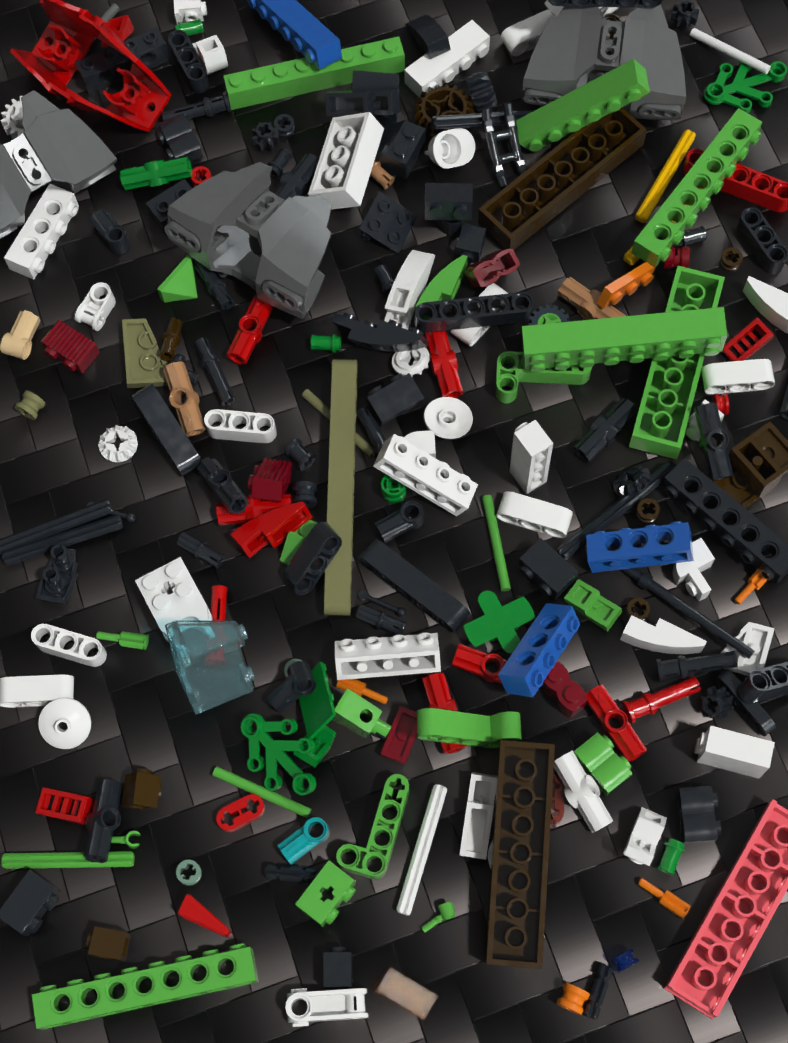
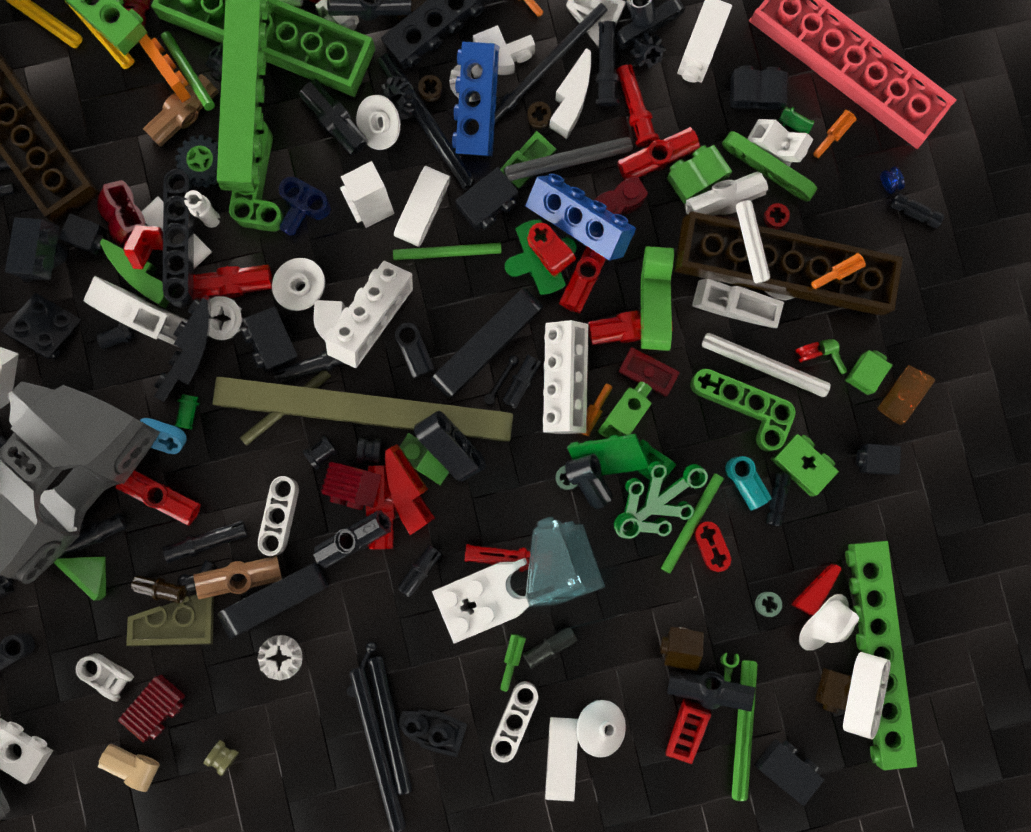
camera: 90 degrees left, 15 degrees up
white piece [285,988,369,1027] -> none
green wheel [381,474,406,504] -> none
orange wheel [556,982,590,1016] -> none
none -> red bracket [123,225,163,269]
none -> dark azure beam [140,418,187,454]
none -> bright green bar [161,31,215,111]
none -> white pin [184,190,220,228]
none -> clear blue beam [279,177,331,236]
none -> white dish [356,95,400,150]
none -> dark grey axle [504,137,633,181]
none -> pearl dark grey axle [523,628,577,669]
none -> red piece [527,223,576,277]
none -> bright green beam [722,131,817,201]
none -> white axle [736,200,770,283]
none -> red bush [763,203,790,230]
none -> red bush [795,342,823,363]
none -> white piece [799,594,859,650]
none -> orange axle [811,253,866,289]
none -> white beam [843,652,891,739]
none -> bright green brick [845,350,892,395]

